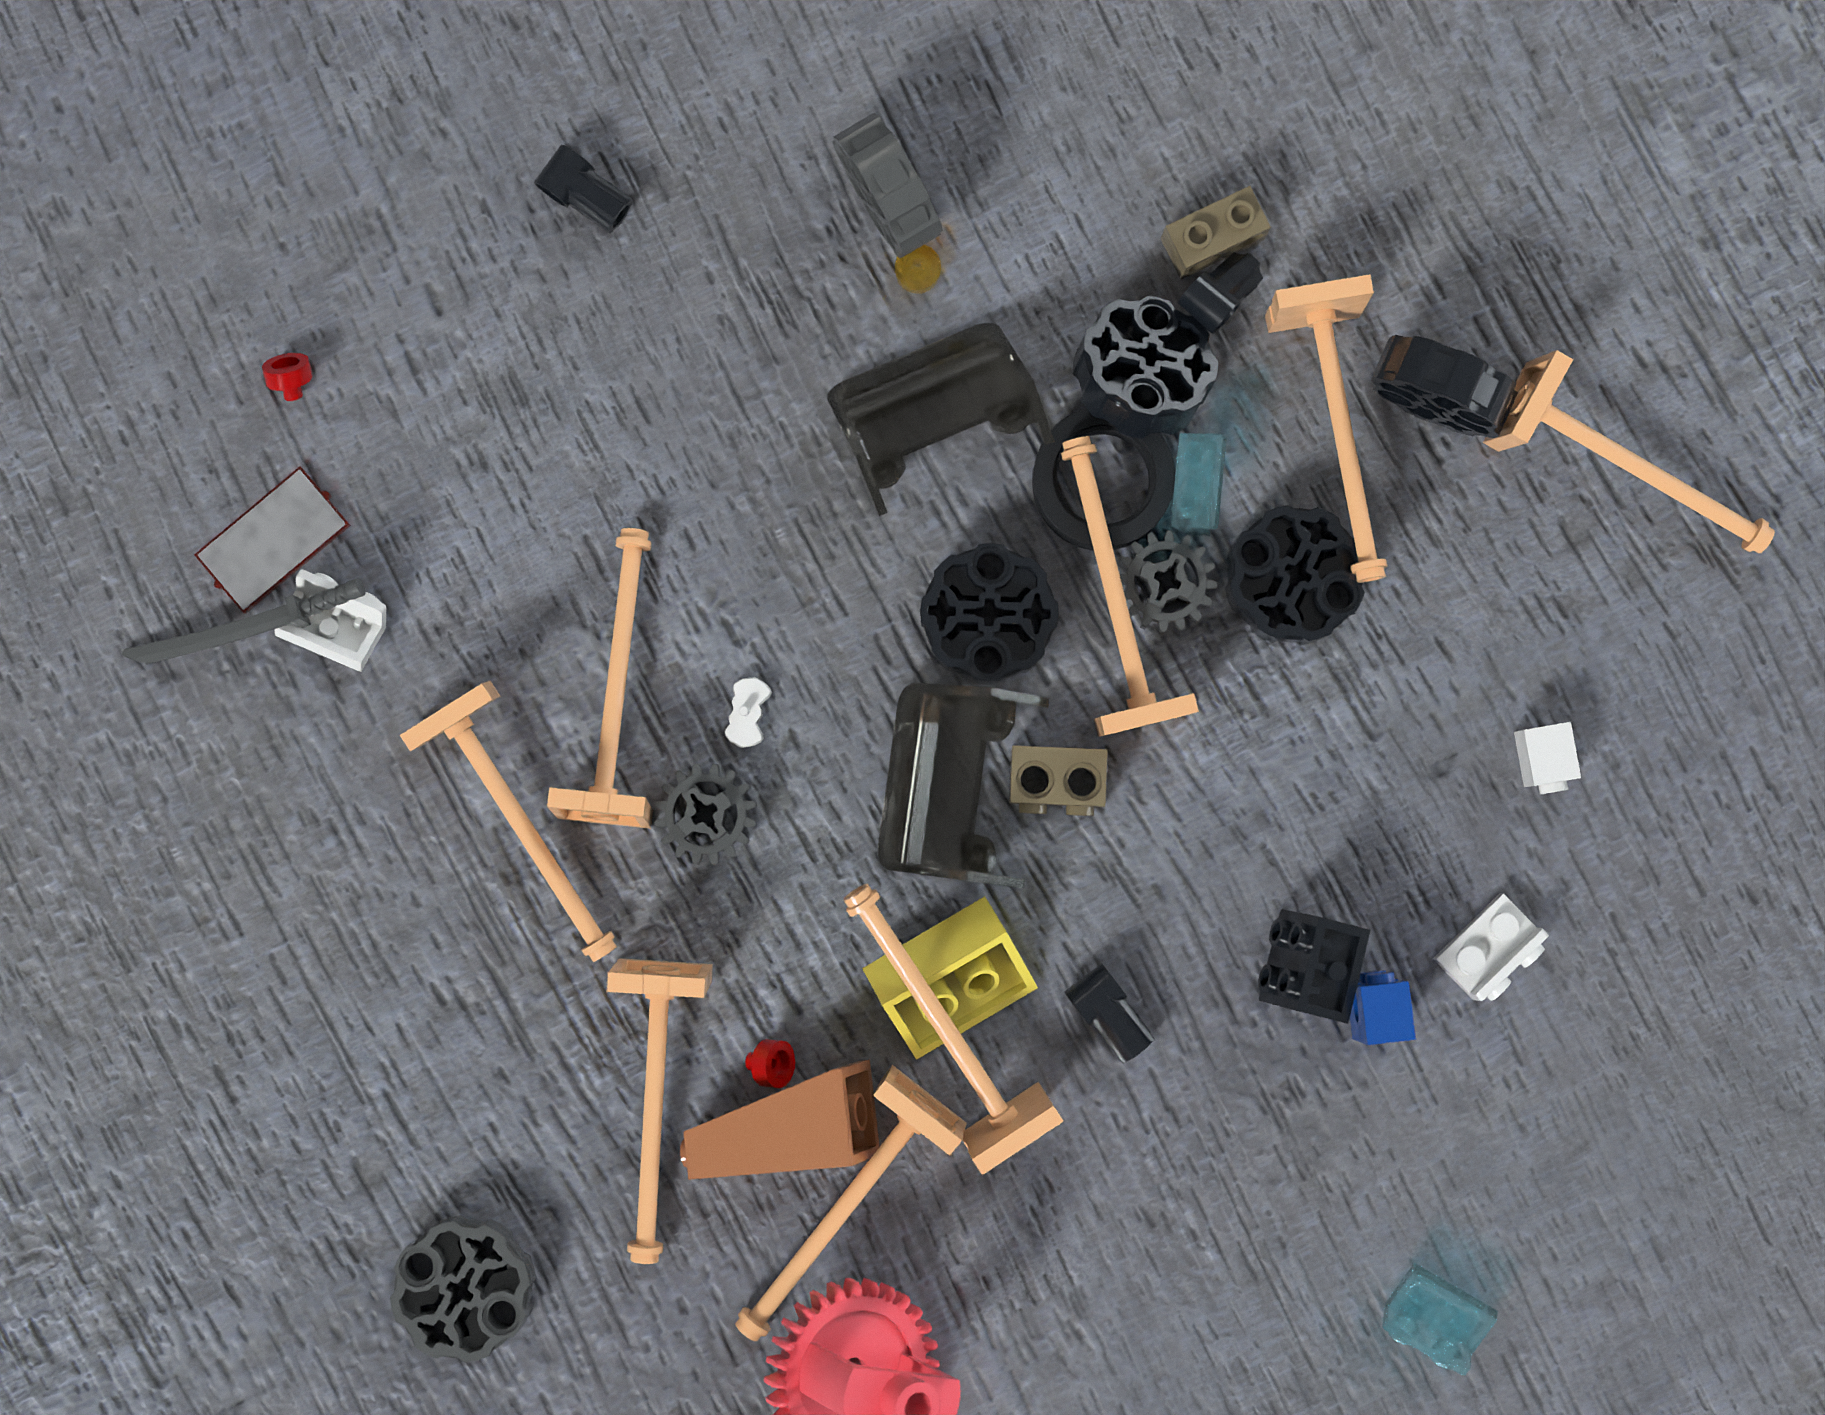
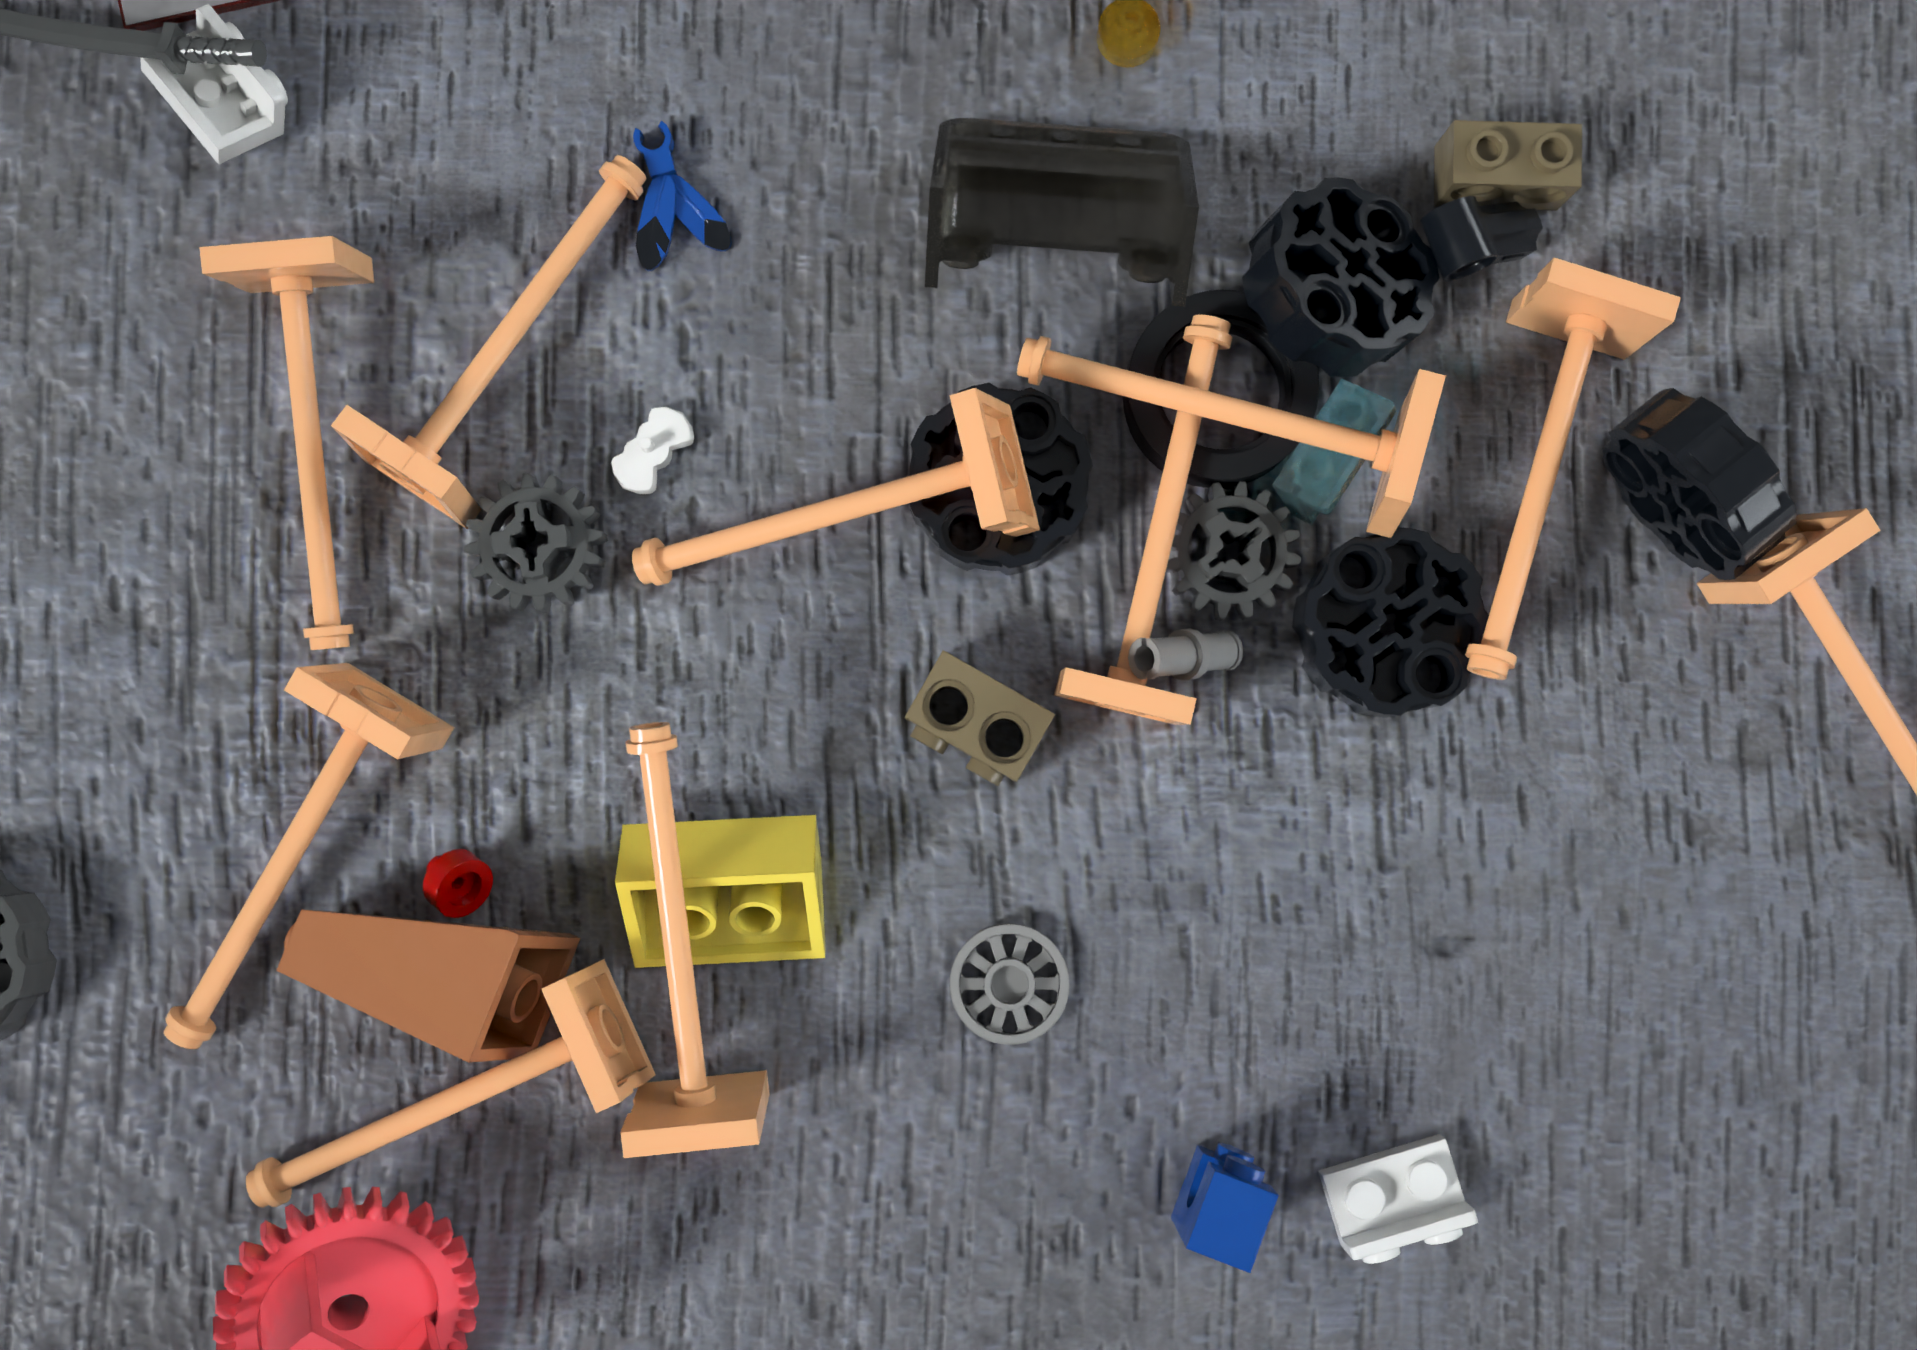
camera: 25 degrees right, 0 degrees up
clear smoke windscreen [878,683,1049,889] -> none
black piece [1064,963,1155,1064] -> none
black bracket [1258,909,1371,1024] -> none
white brick [1514,722,1581,794] -> none
none -> light nougat tile [632,388,1040,586]
none -> blue piece [633,121,732,271]
none -> light grey wheel [950,923,1069,1045]
none -> light nougat tile [1017,336,1446,538]
none -> light grey pin [1128,628,1243,681]

